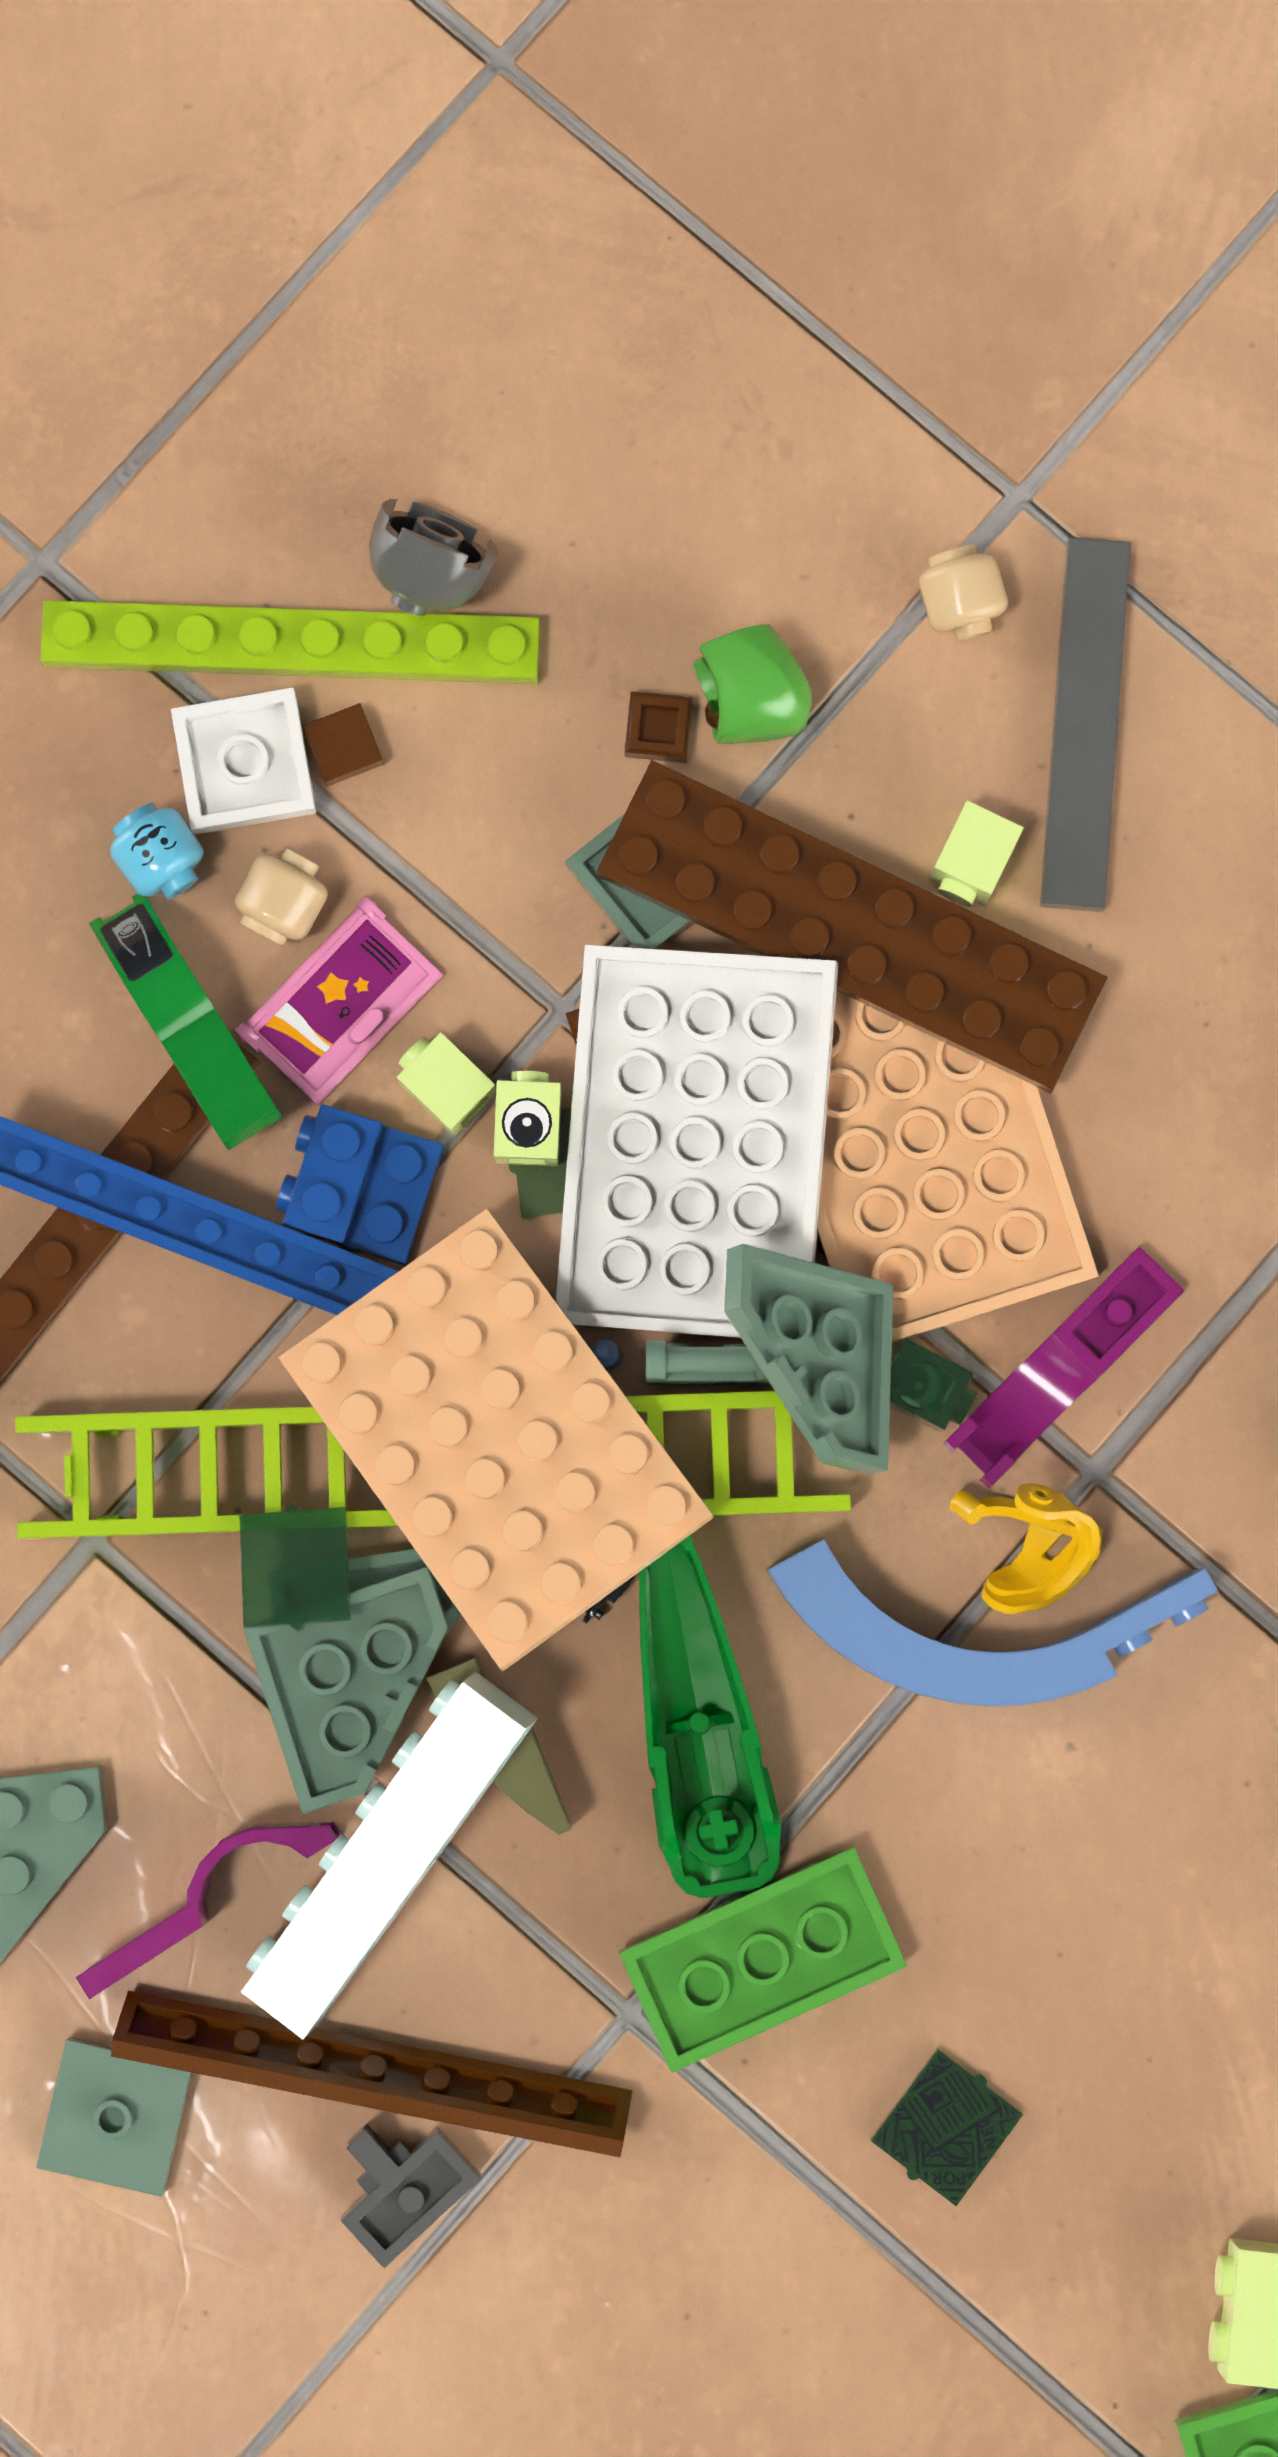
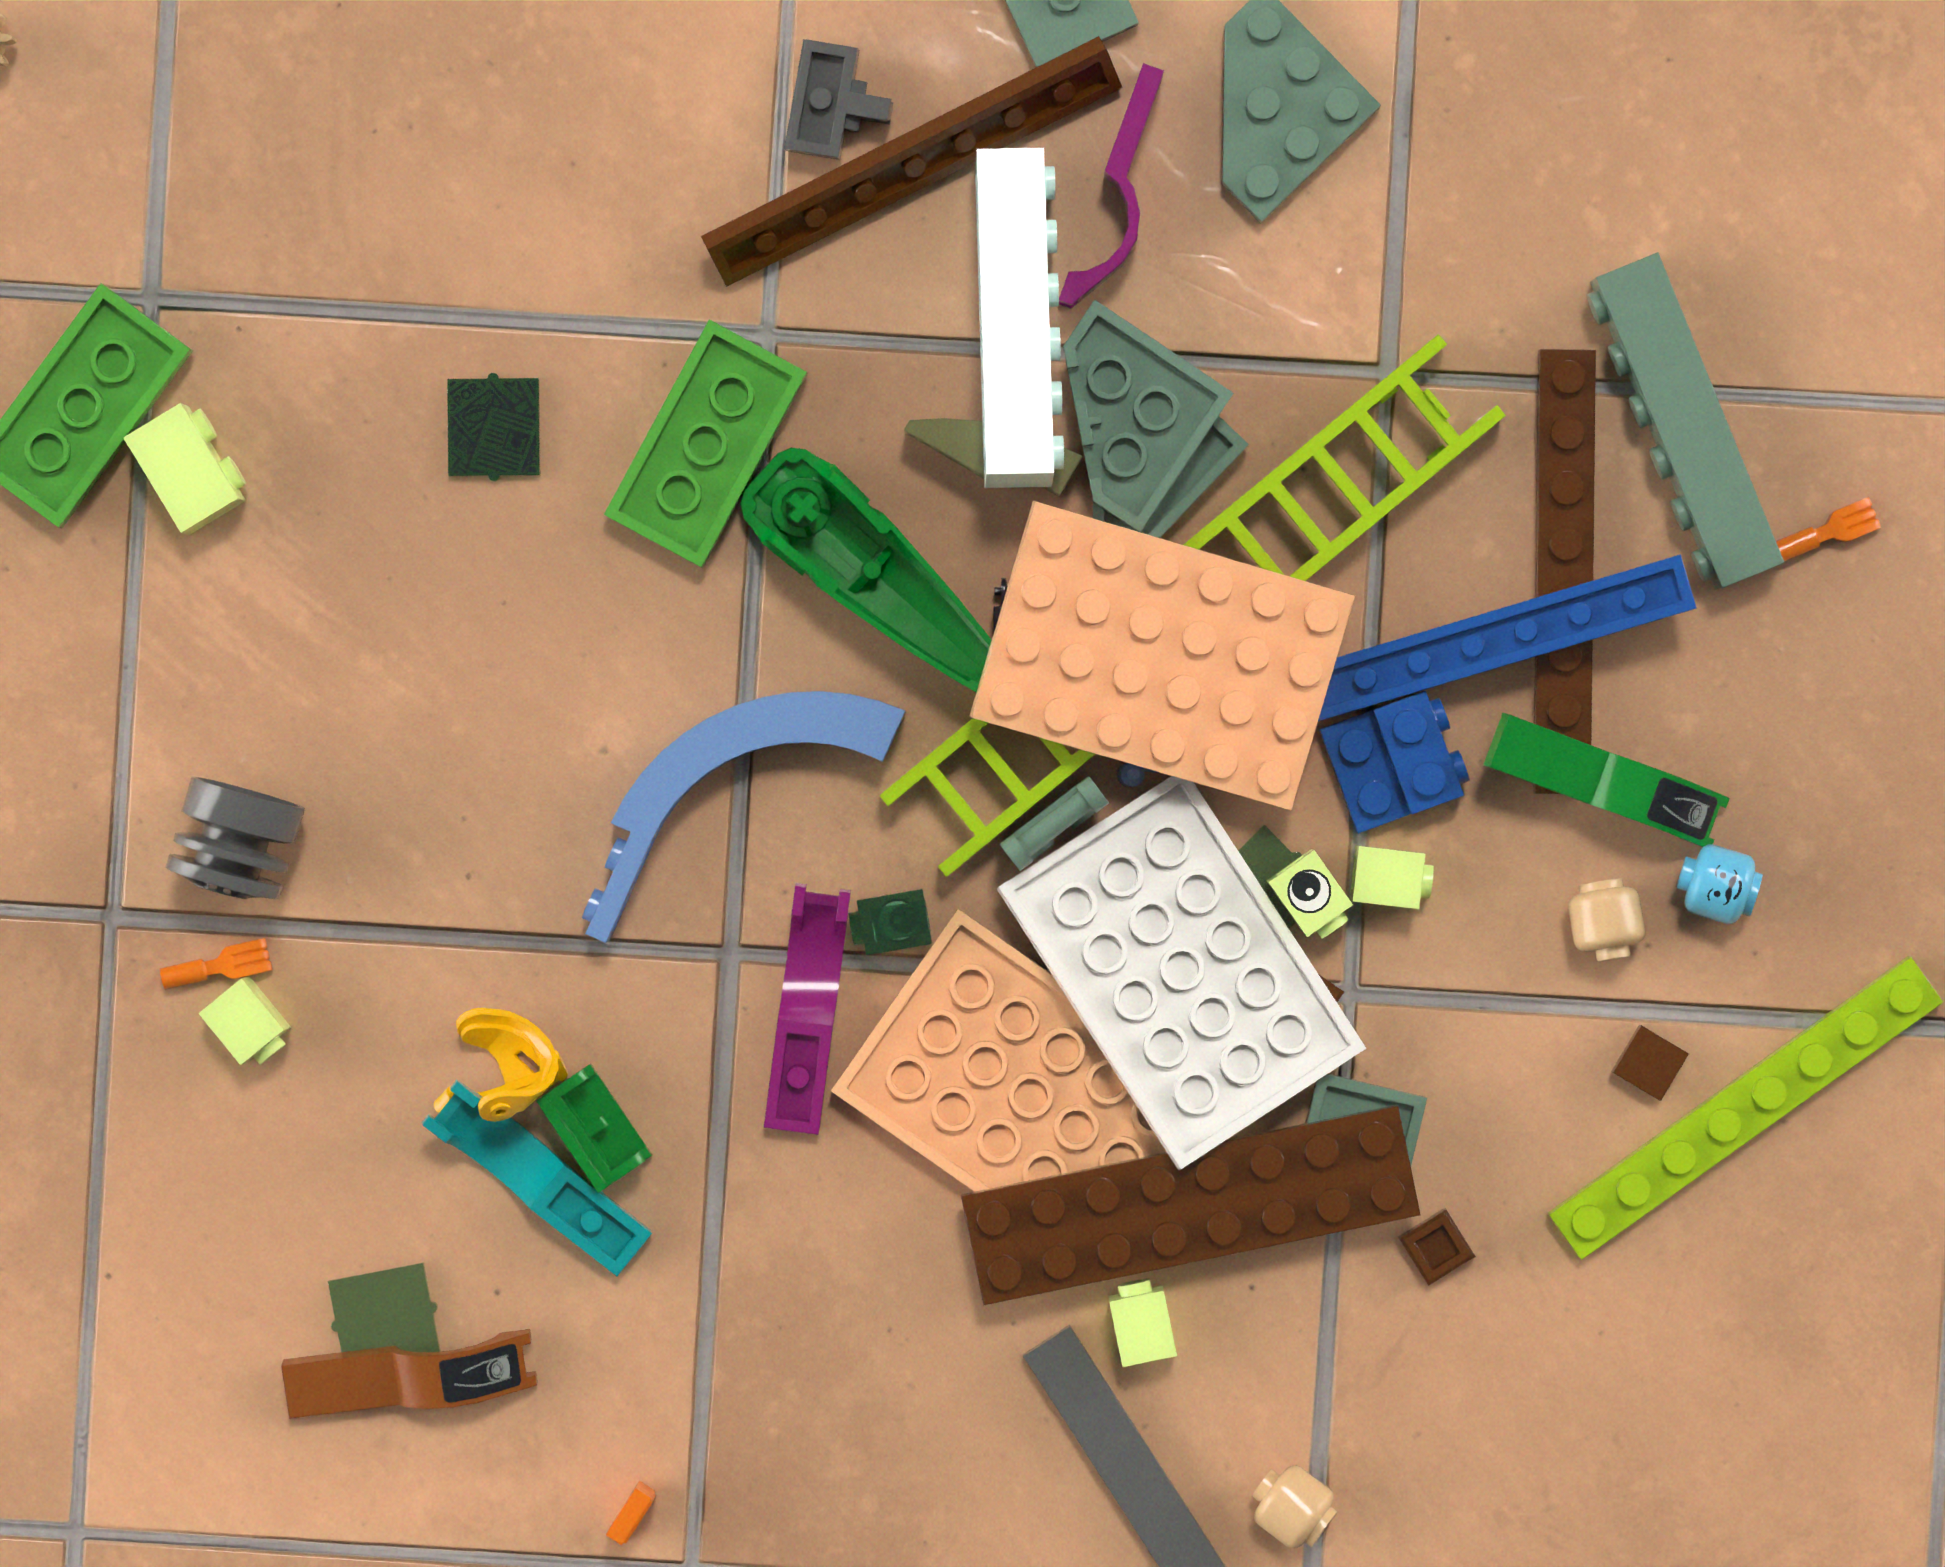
camera: 140 degrees right, 5 degrees up
white plate [171,687,317,835] -> none
door [234,896,443,1105] -> none
clear green piece [239,1504,351,1631] -> none
dark grey cylinder [369,499,498,616] -> none
bright green piece [693,624,812,744] -> none
sand green plate [724,1244,893,1475] -> none
yellow helmet [949,1483,1103,1614] -> none

